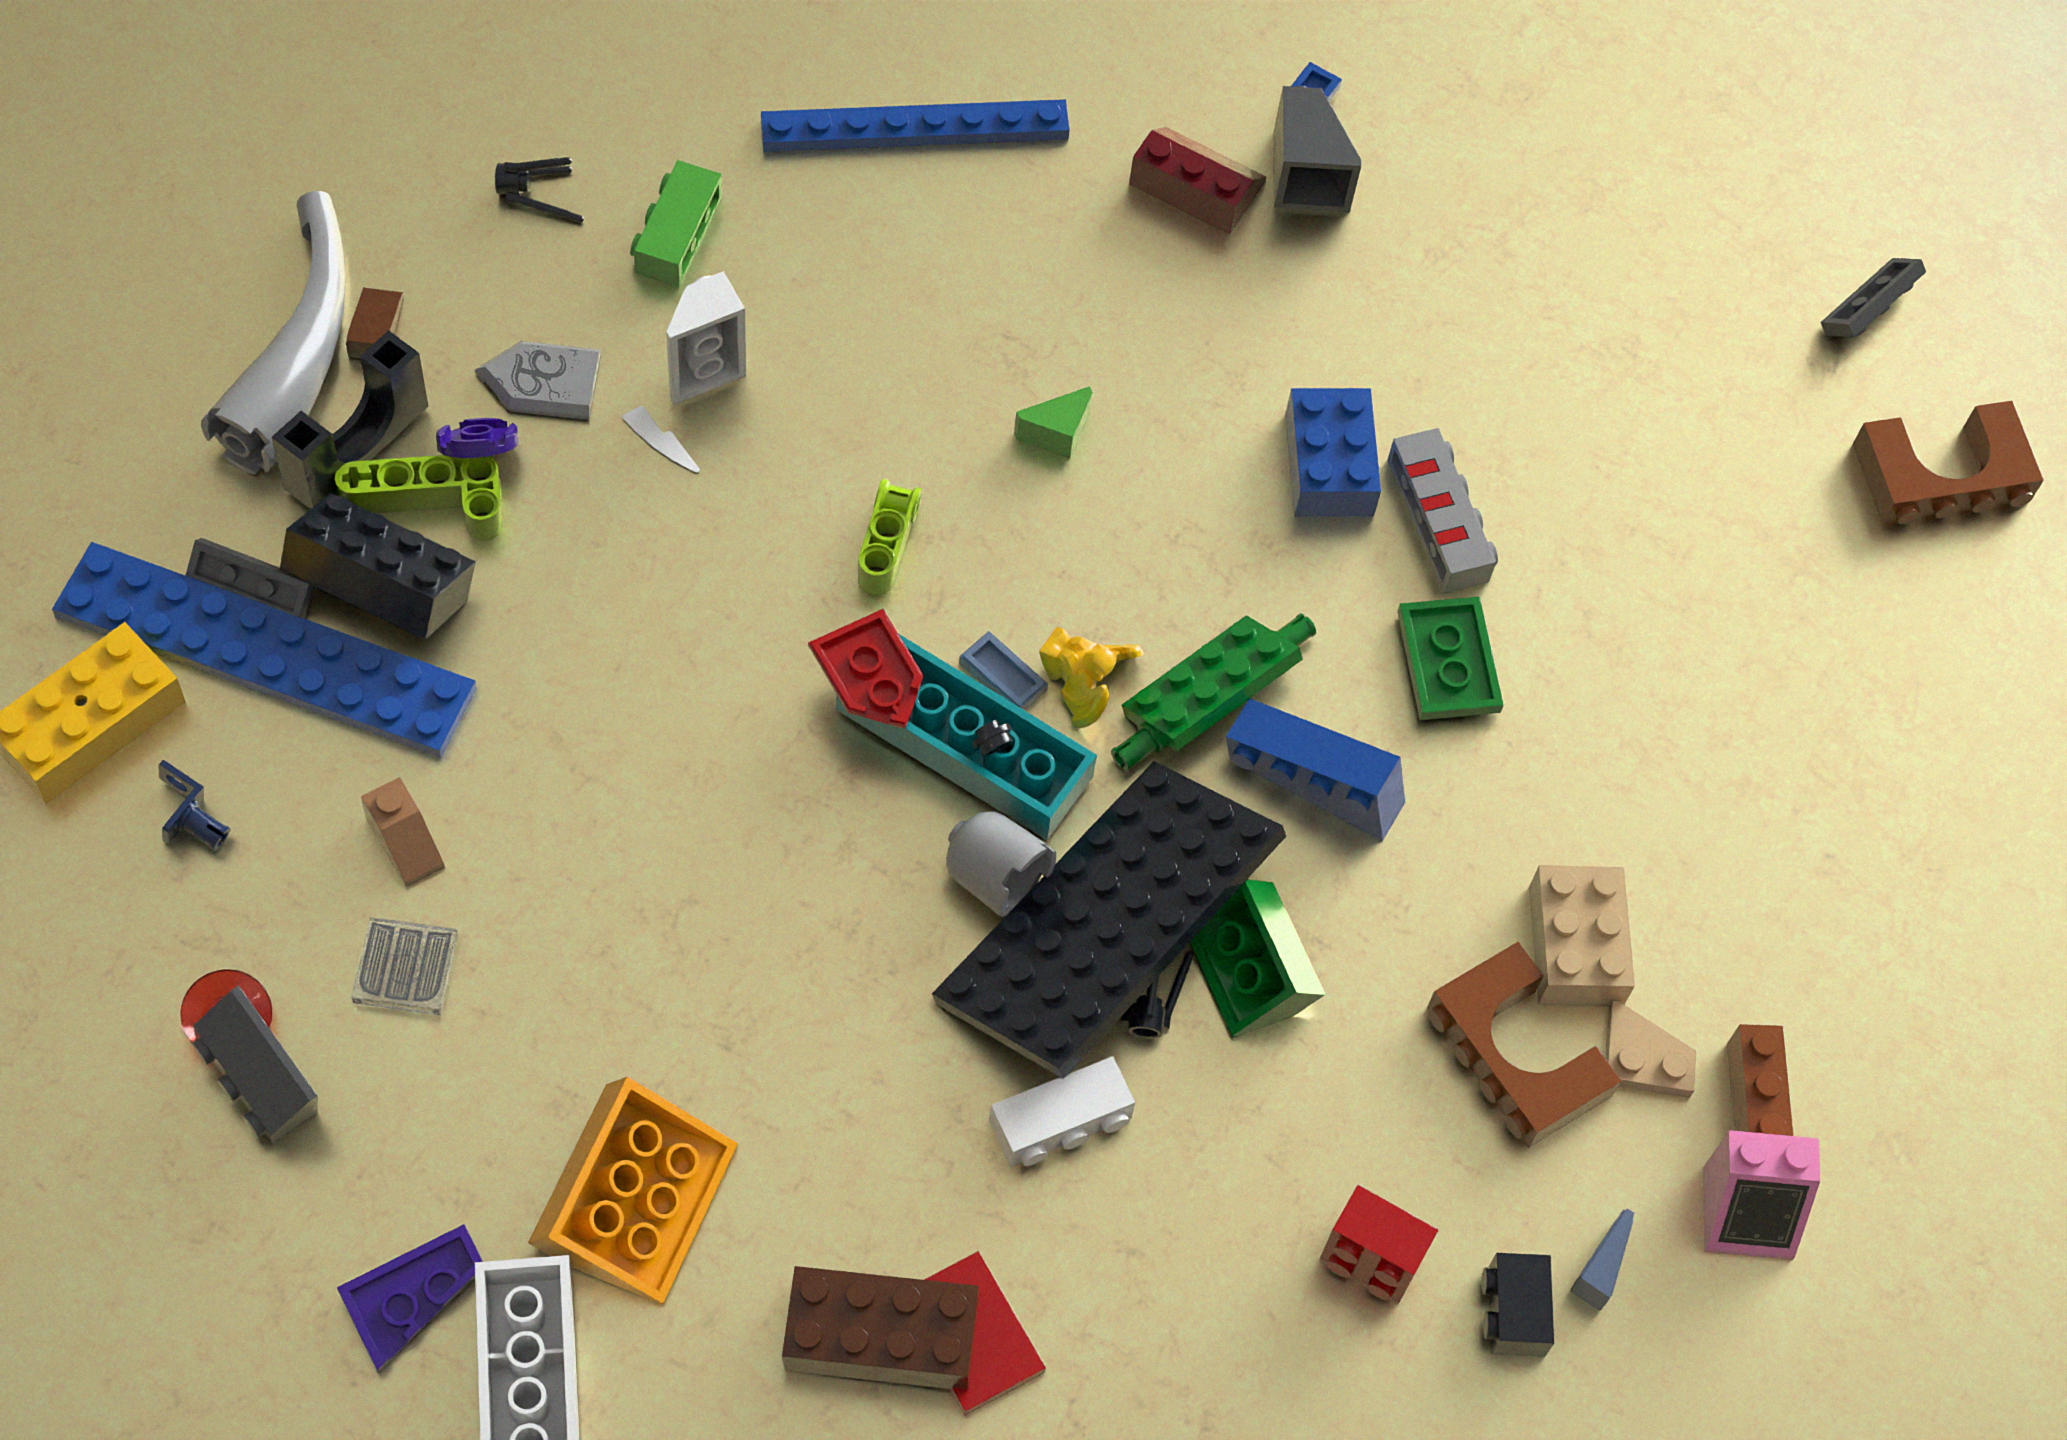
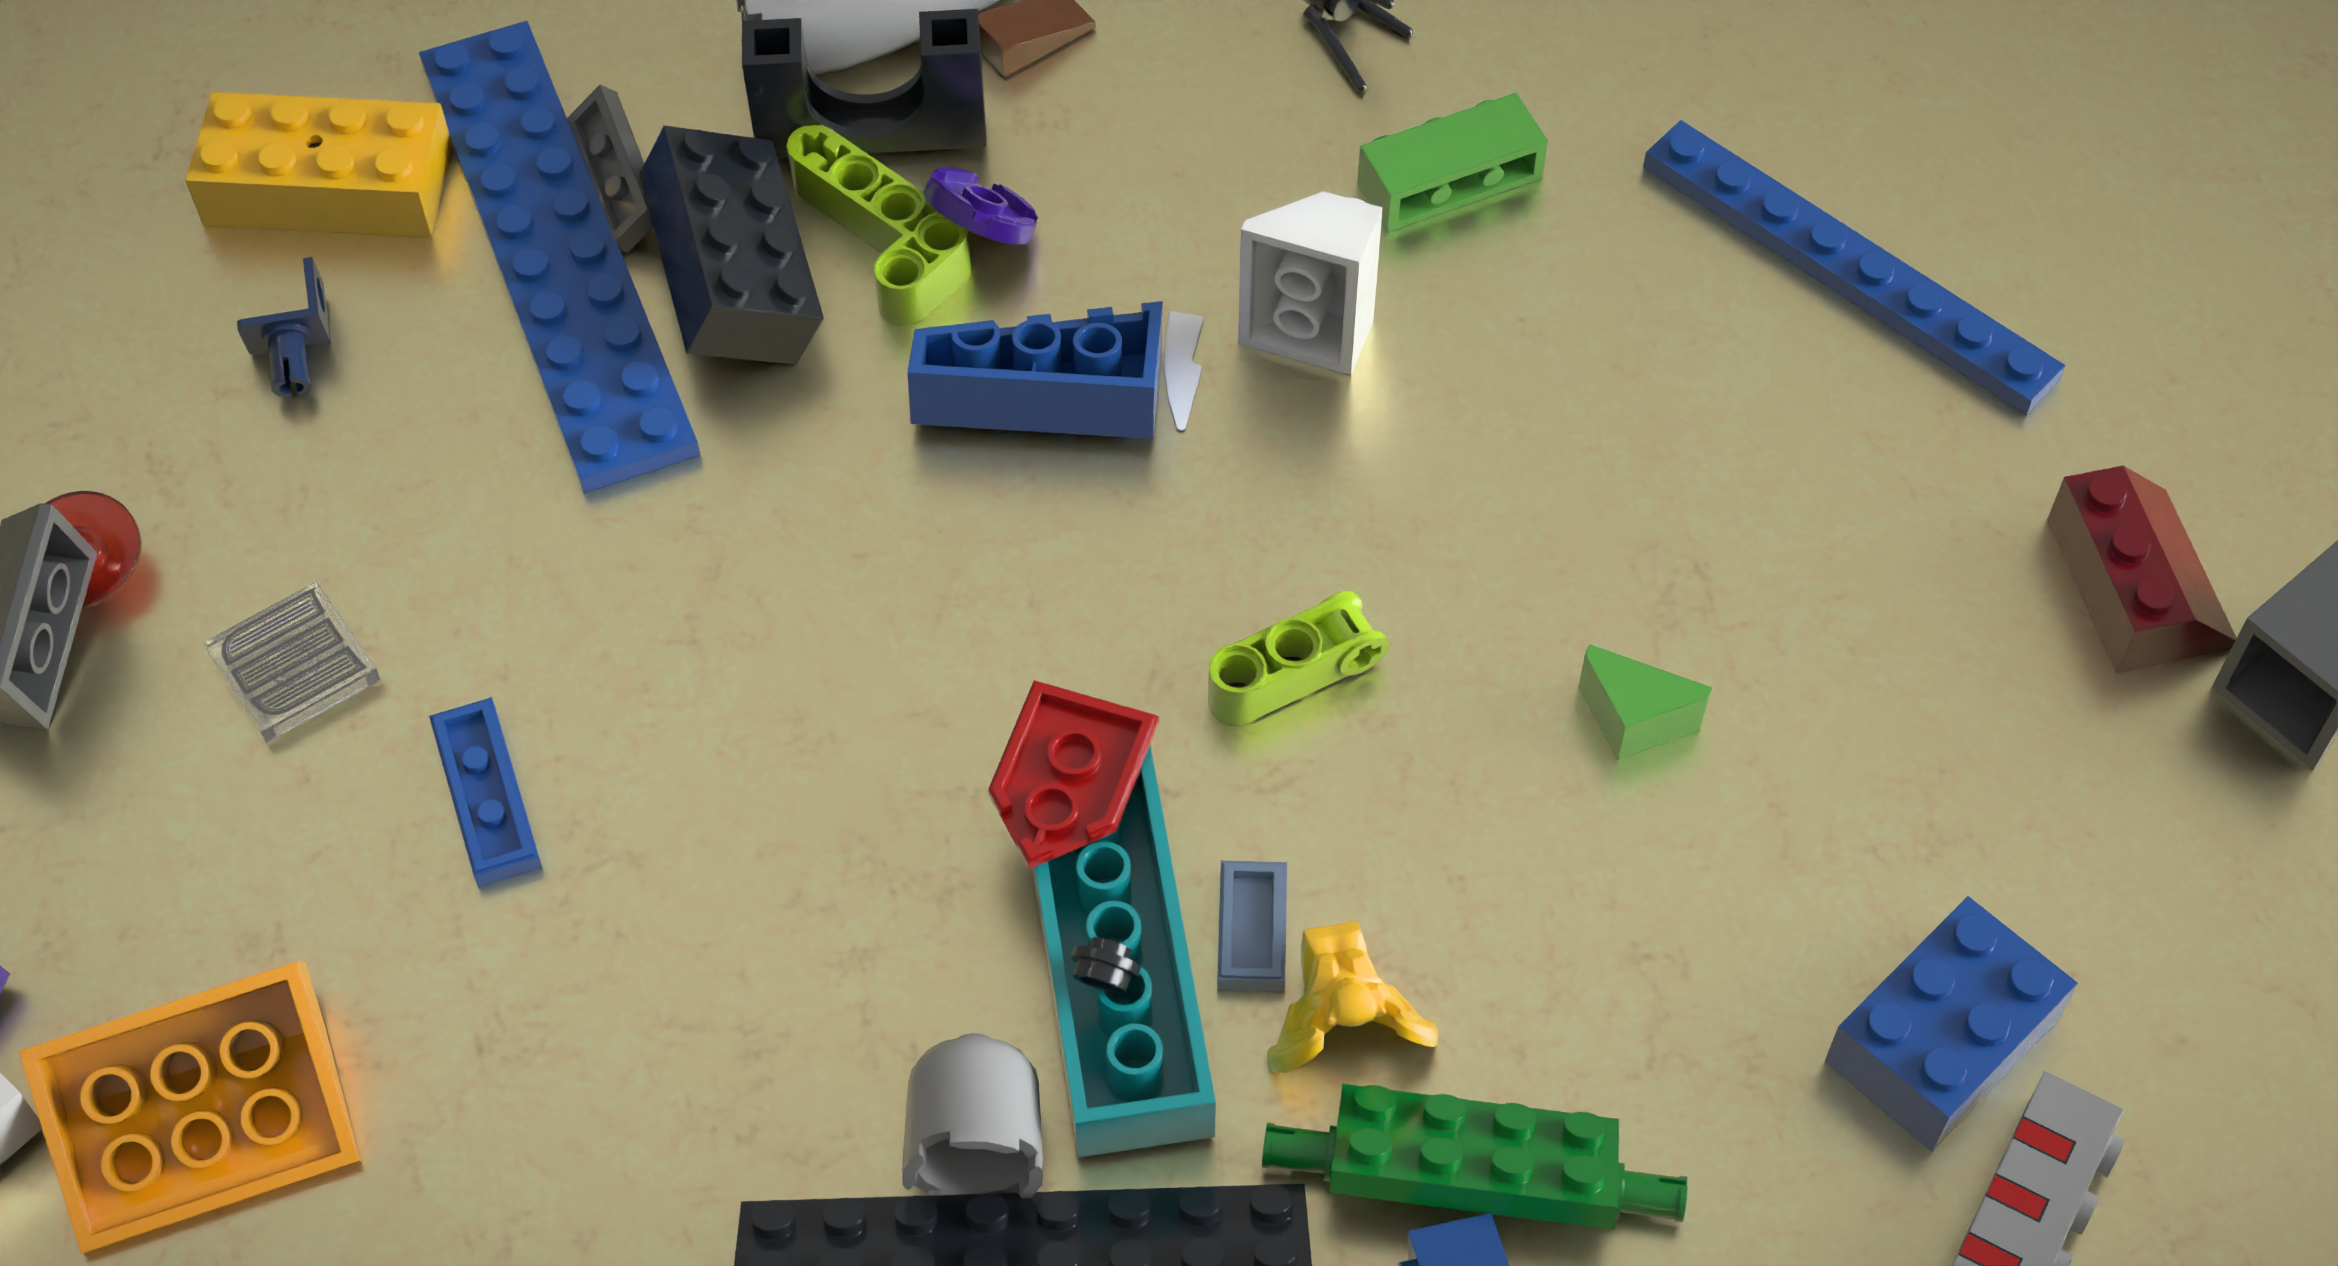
camera: 55 degrees right, 5 degrees down
medium nougat slope [361,777,445,887] -> none
light grey tile [475,341,601,420] -> none
none -> blue tile [429,697,542,888]
none -> blue wedge [907,301,1163,439]

